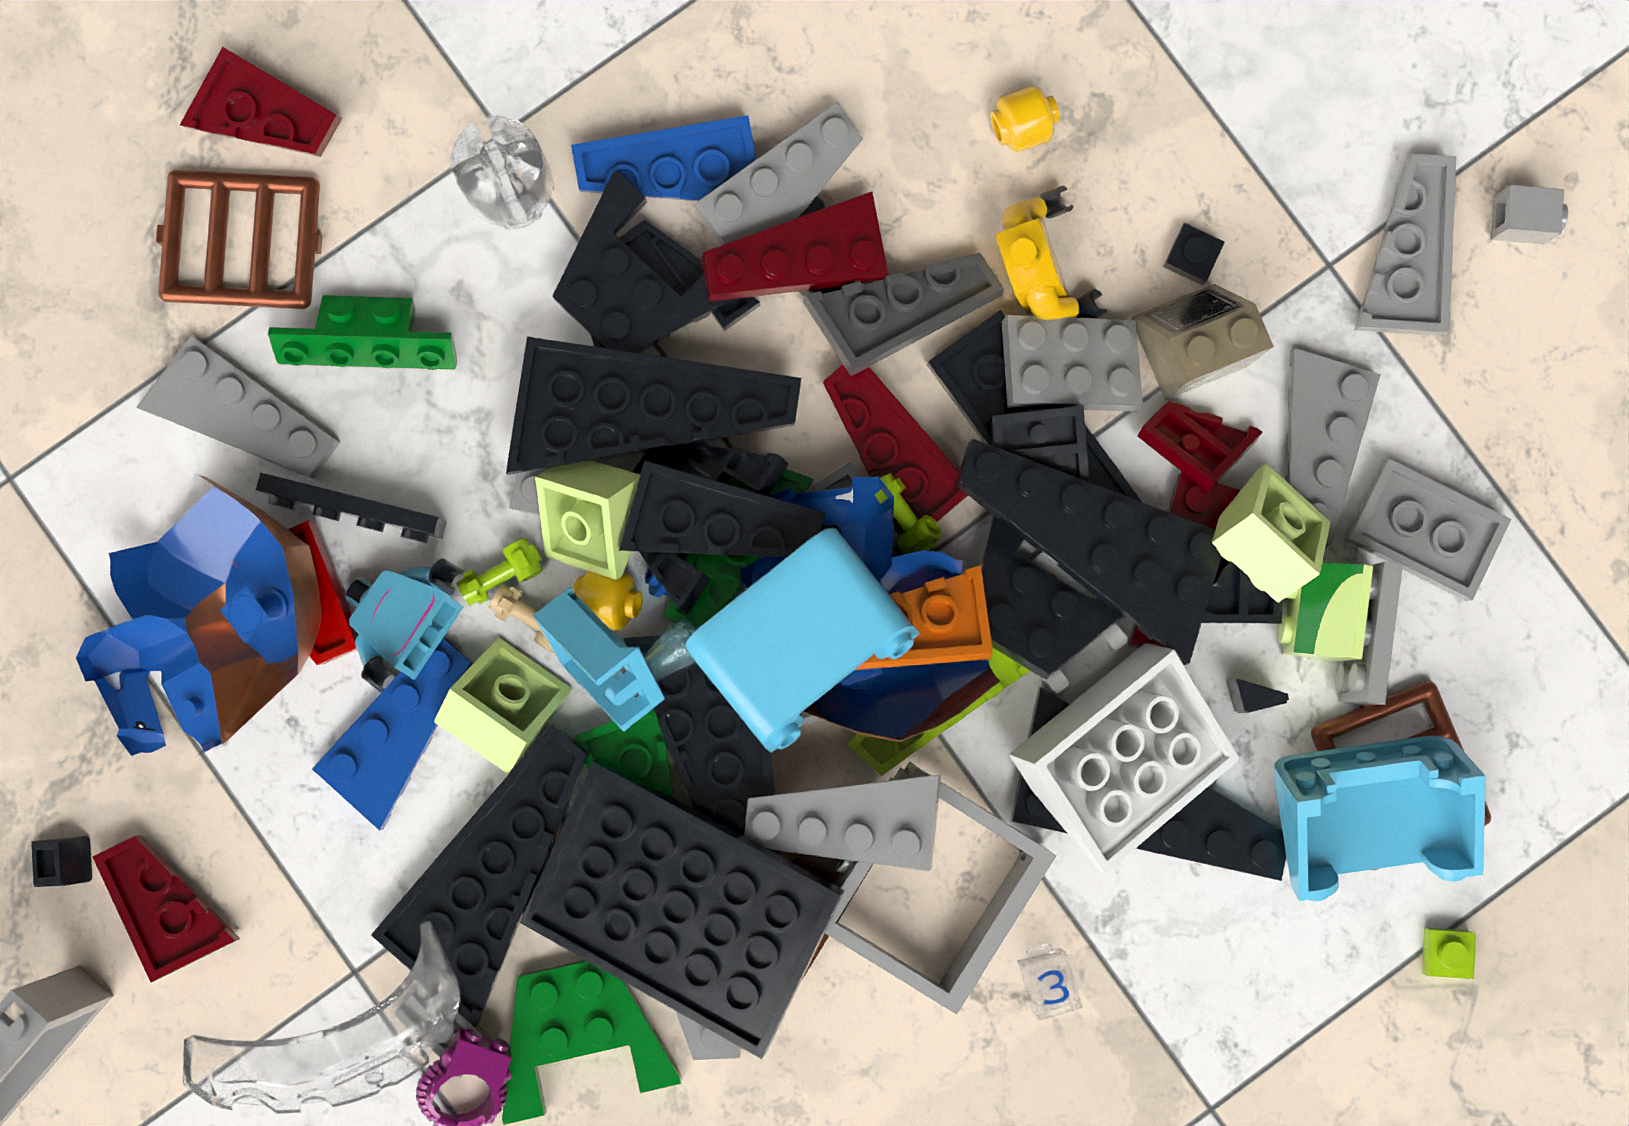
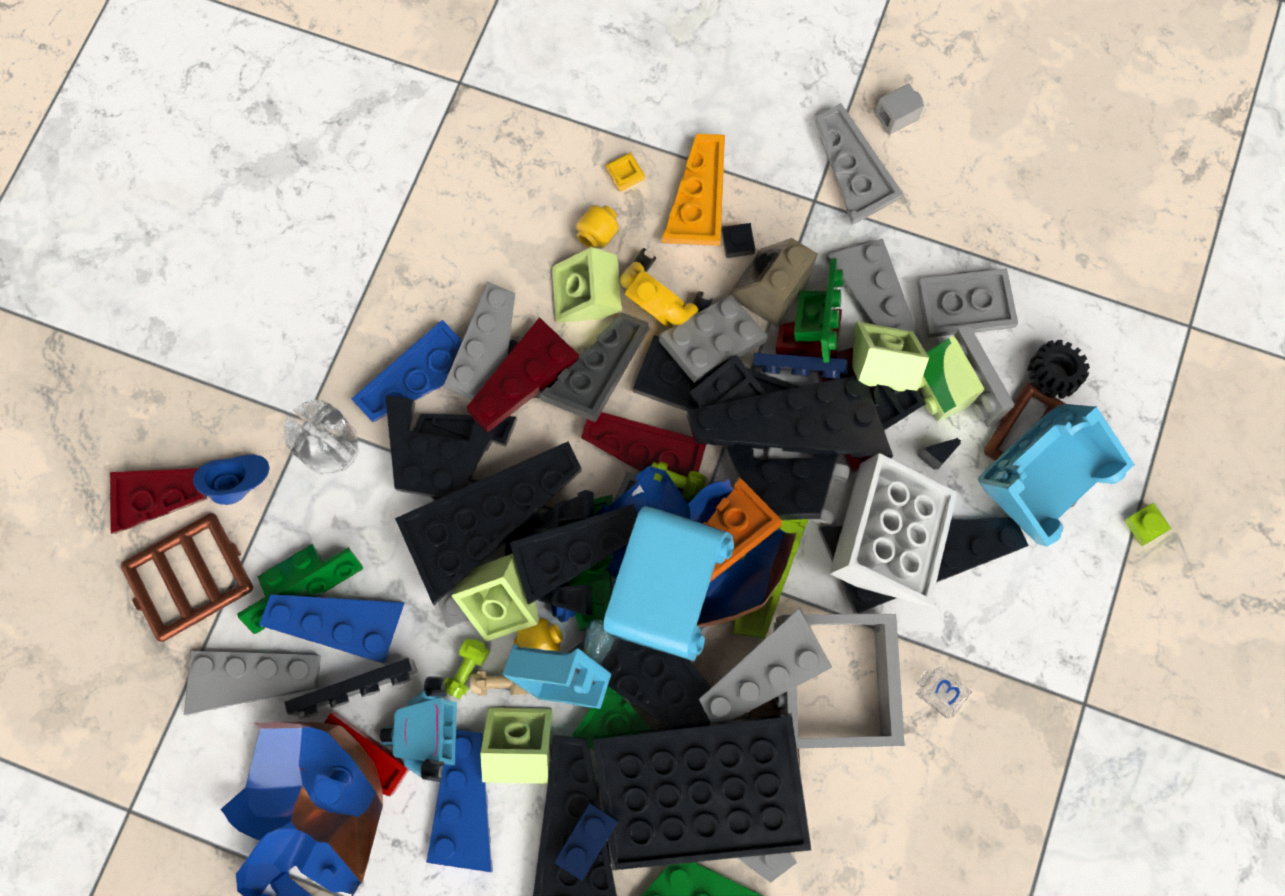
camera: 25 degrees left, 10 degrees down
none -> blue piece [193,454,270,505]
none -> blue wing [259,594,405,664]
none -> yellowish green slope [552,247,622,323]
none -> dark blue plate [554,802,619,881]
none -> yellow tile [606,152,645,192]
none -> light orange wing [662,133,725,246]
none -> dark blue plate [753,353,850,379]
none -> green bracket [794,258,844,363]
none -> black tyre [1027,340,1090,399]

